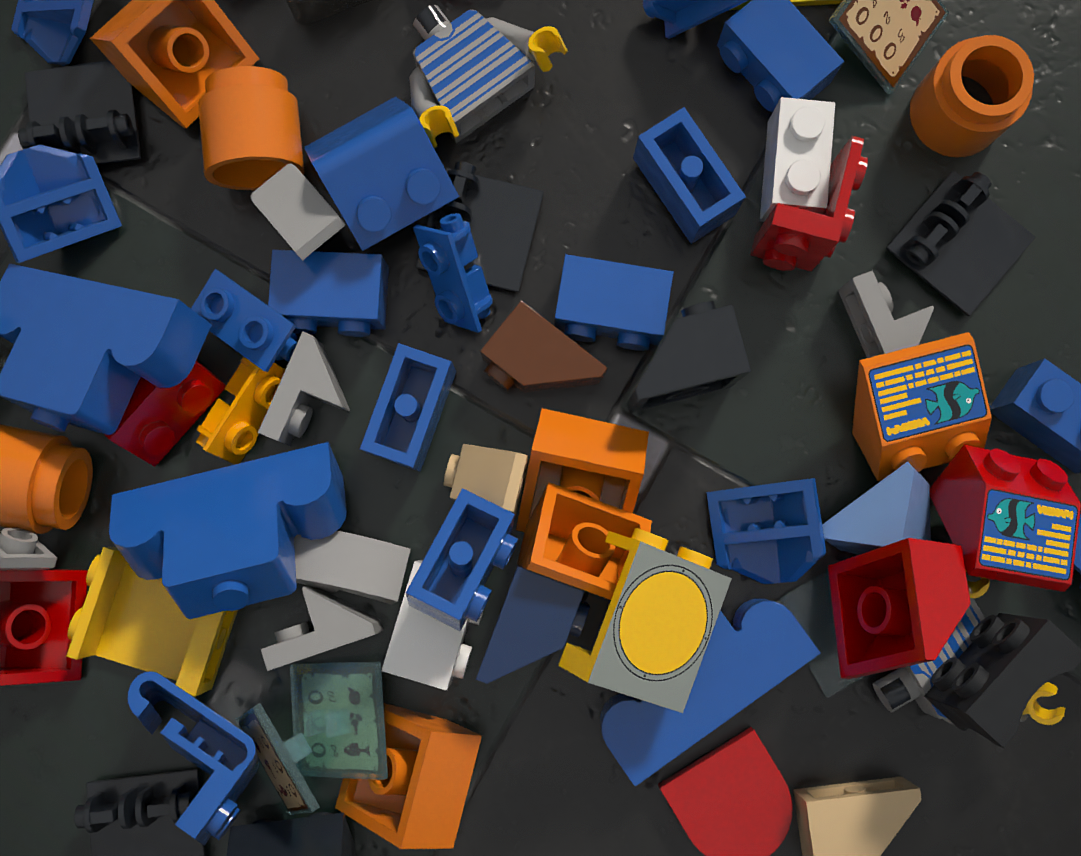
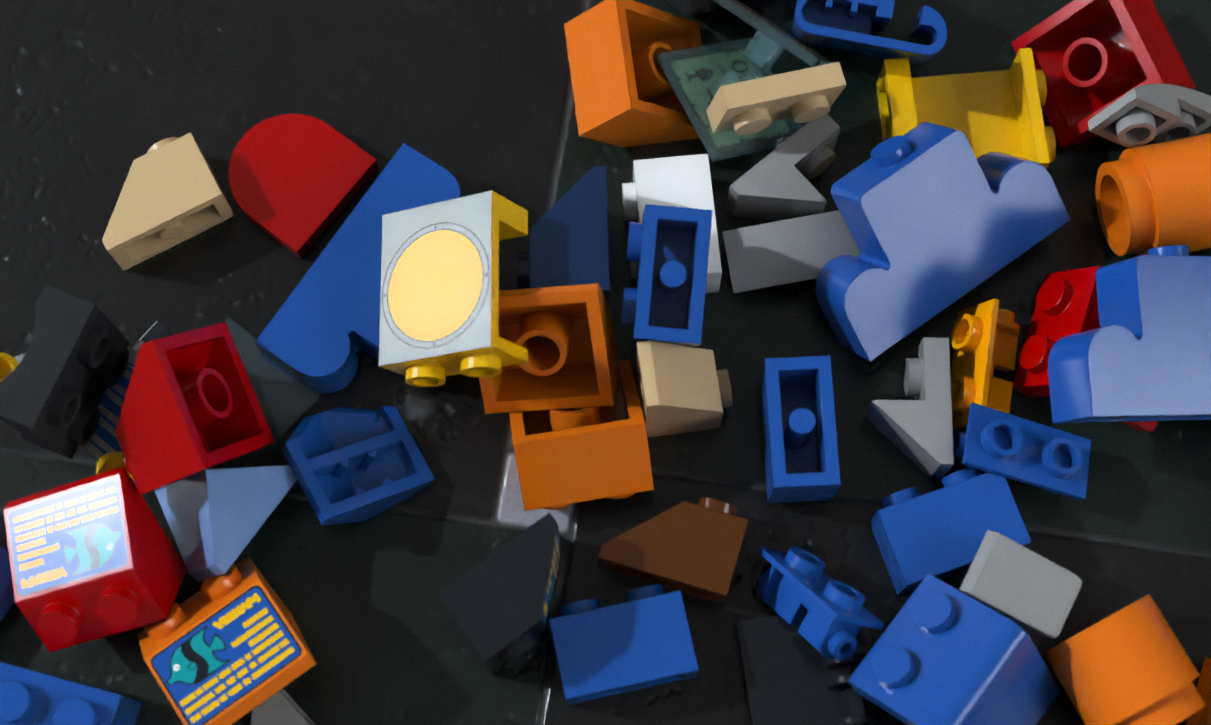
camera: 160 degrees right, 10 degrees down
none -> tan plate [706,62,847,135]

